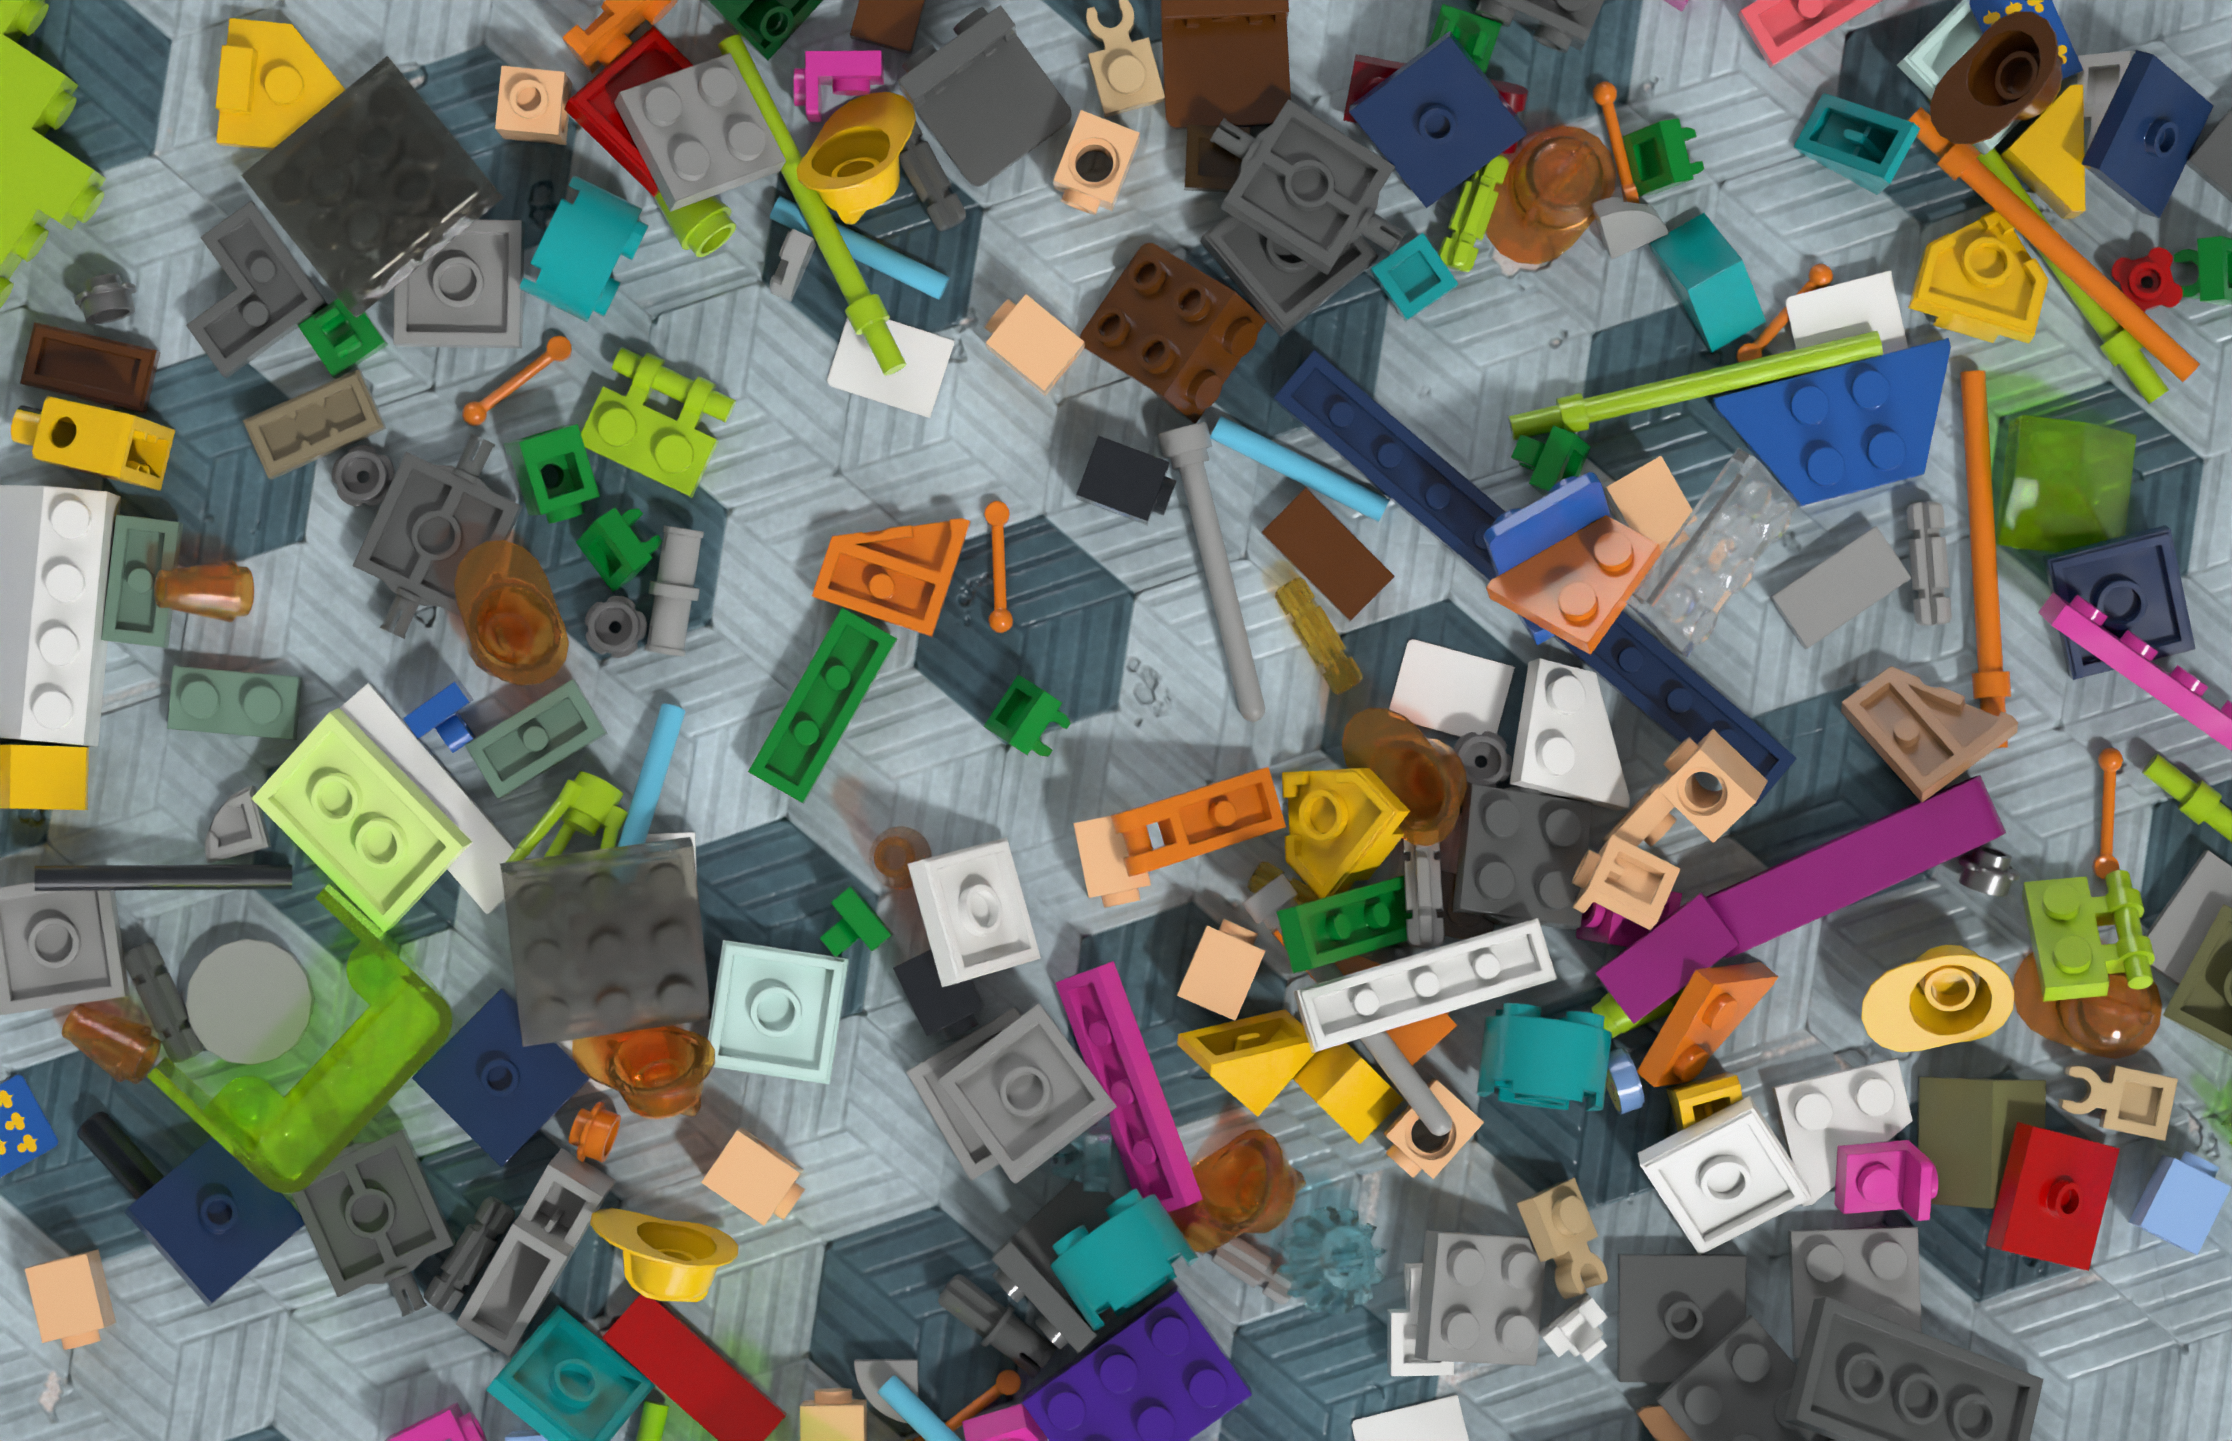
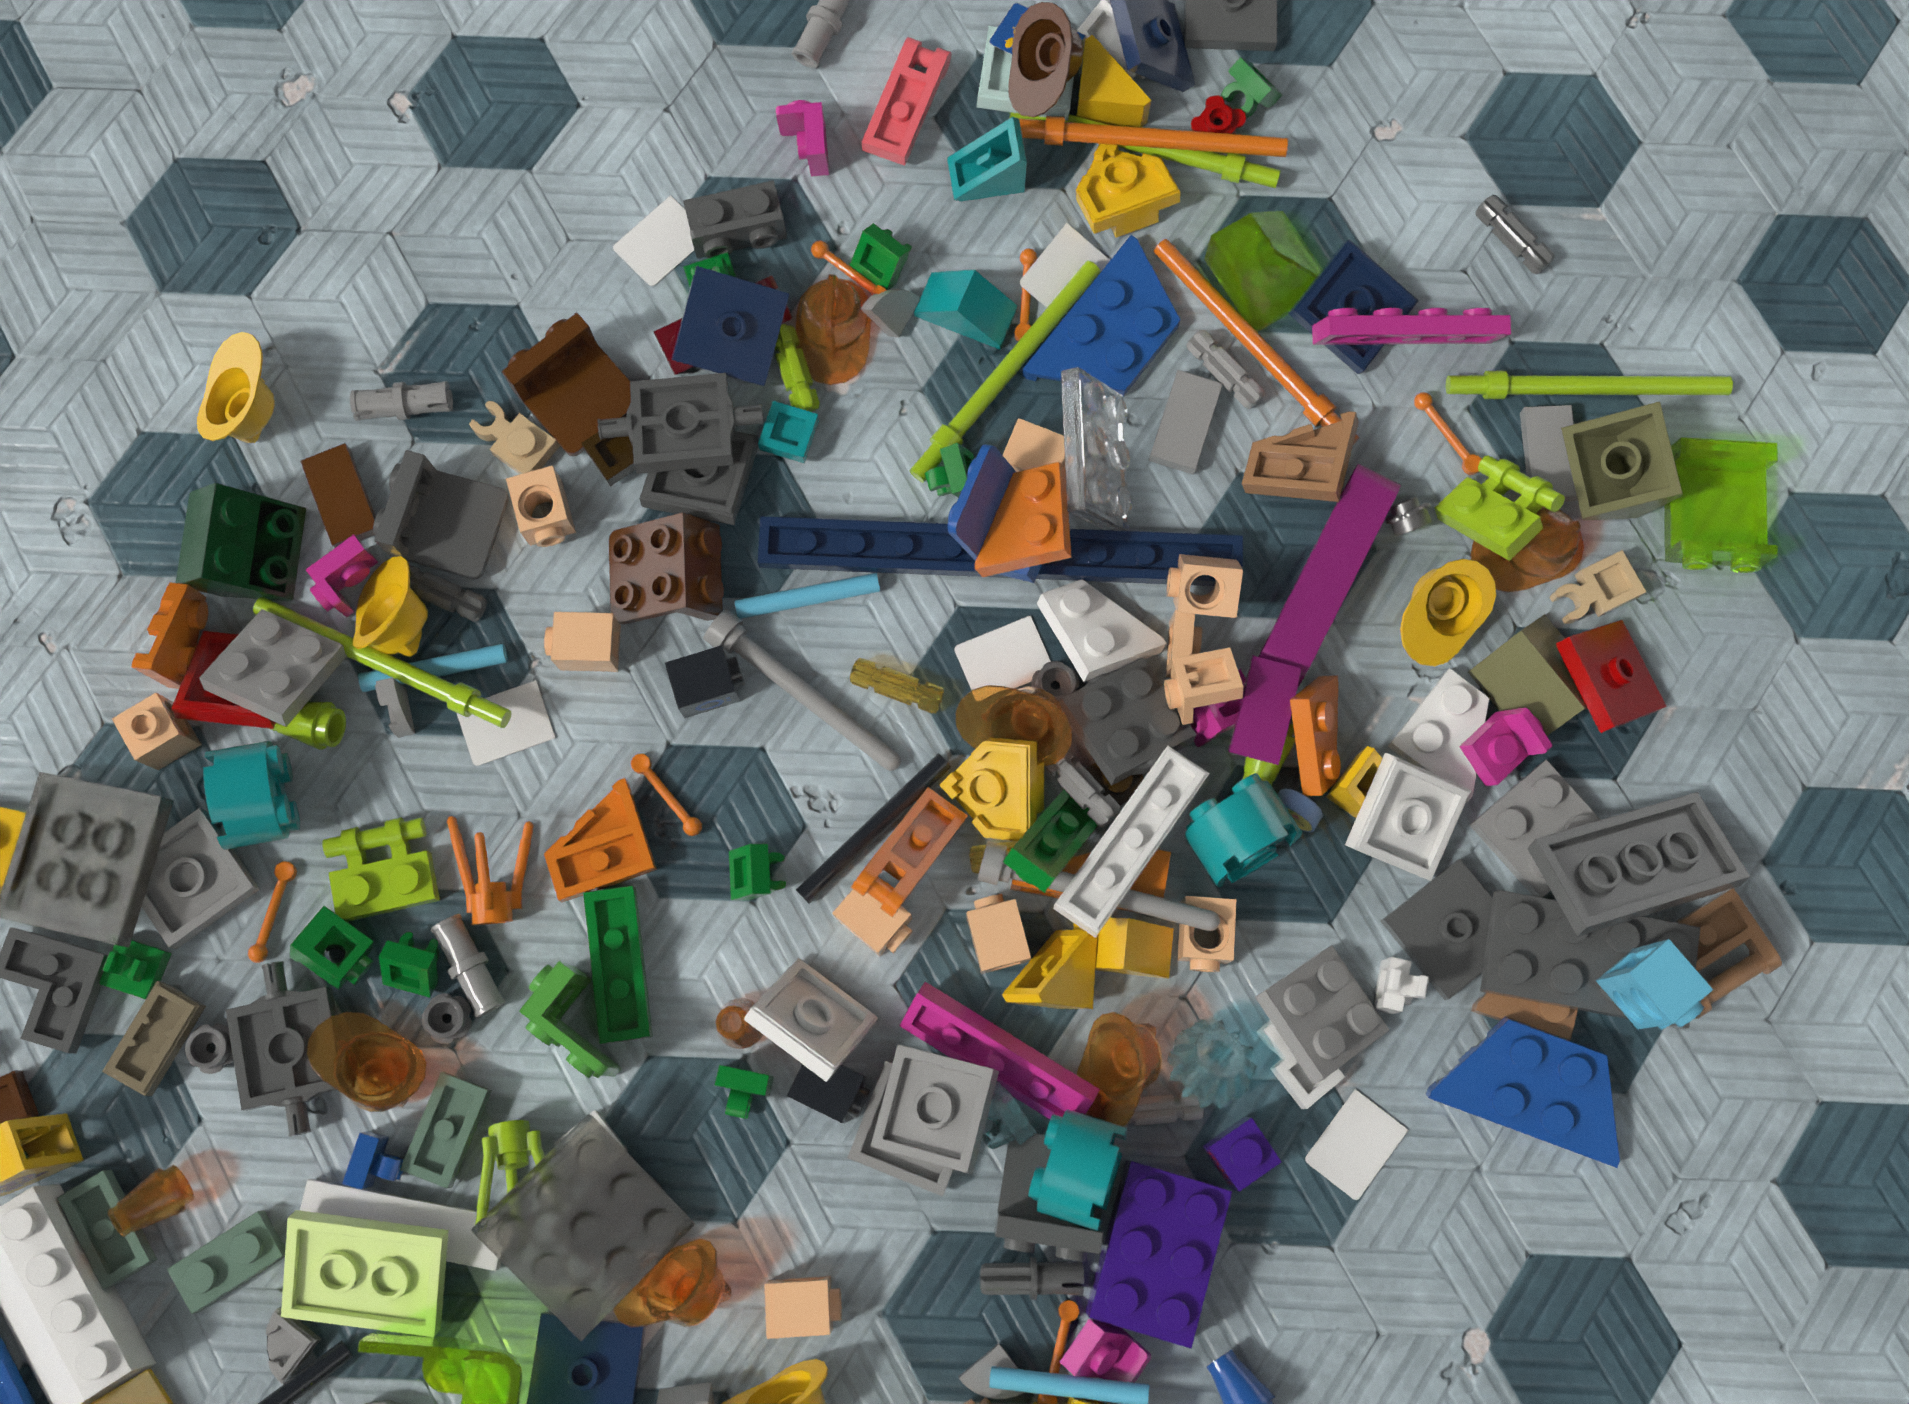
camera: 40 degrees left, 10 degrees down
orange plate [569,1102,621,1163] -> none
medium azure bar [607,704,686,890] -> none
light aqua plate [704,940,849,1084] -> none
reddish brown tile [1261,488,1395,622] -> none
tan plate [1517,1178,1608,1299] -> none
light blue brick [2129,1151,2231,1255] -> none
none -> orange plant [447,816,534,925]
none -> bright green bracket [519,961,621,1079]
none -> black bar [796,753,951,904]
none -> dark purple brick [1202,1117,1282,1192]

